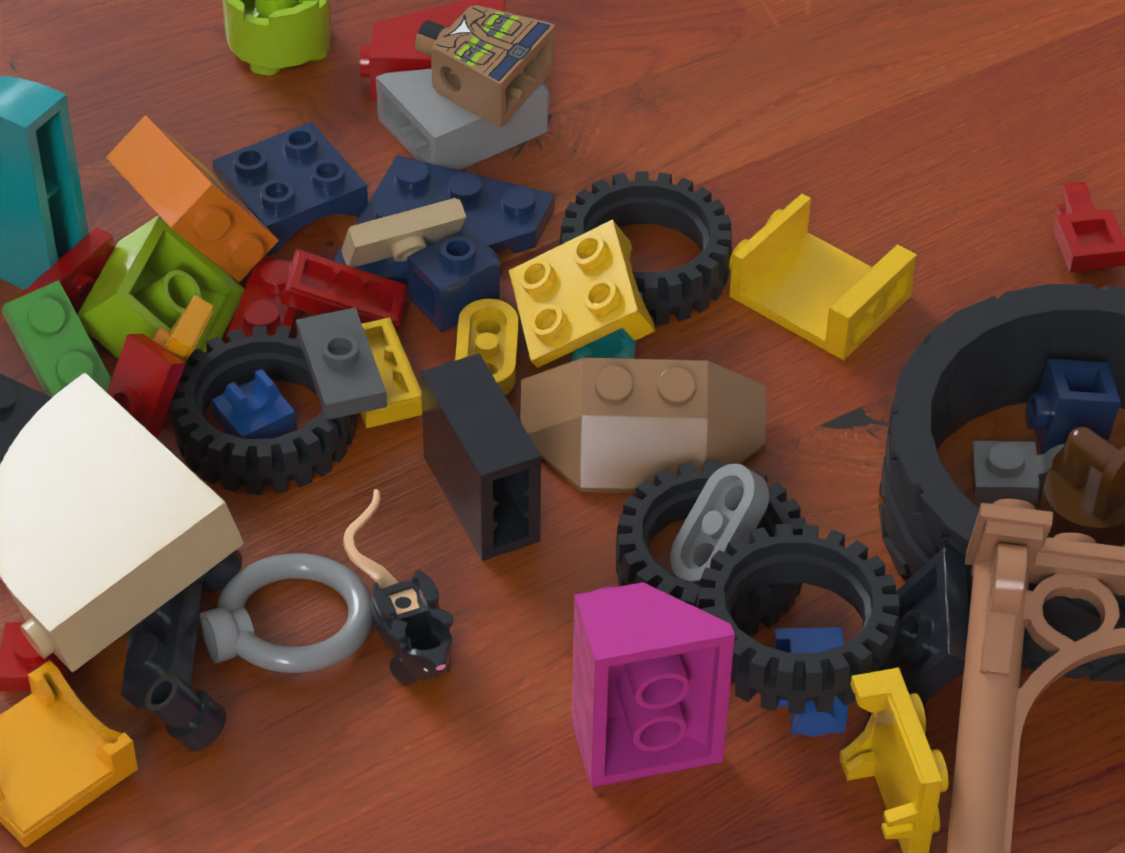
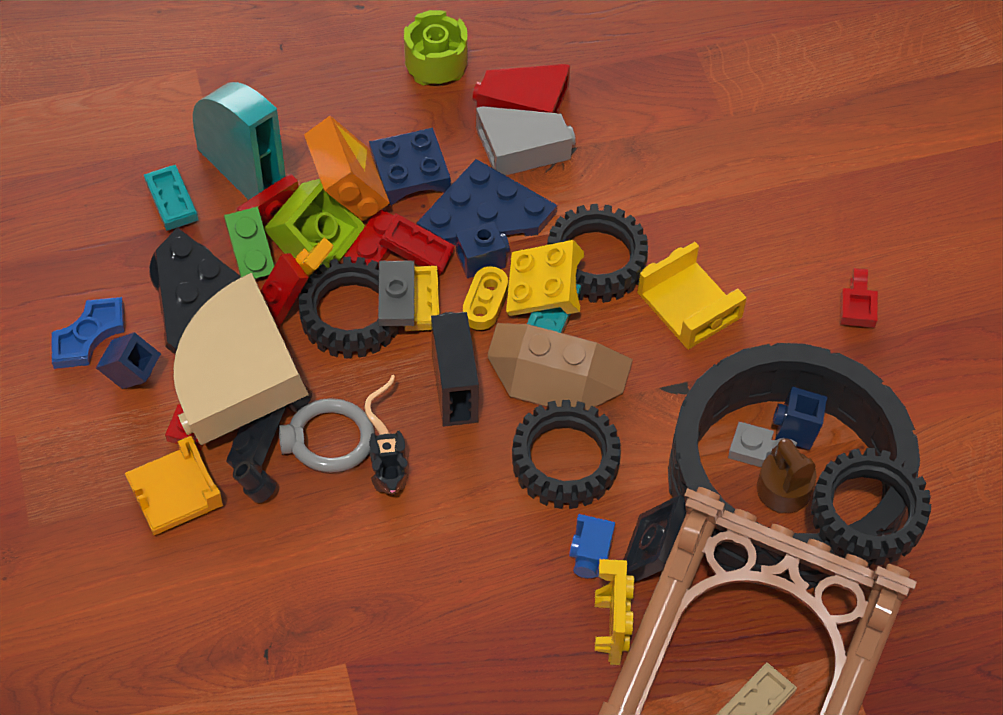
camera: 15 degrees right, 10 degrees up
blue tile [211,369,297,439] -> none
tan plate [341,198,466,268] -> none
medium nougat torso [415,5,556,128] -> none
dark pink slope [572,582,735,787] -> none
light grey plate [670,464,769,585] -> none
black tyre [697,524,899,714] -> none

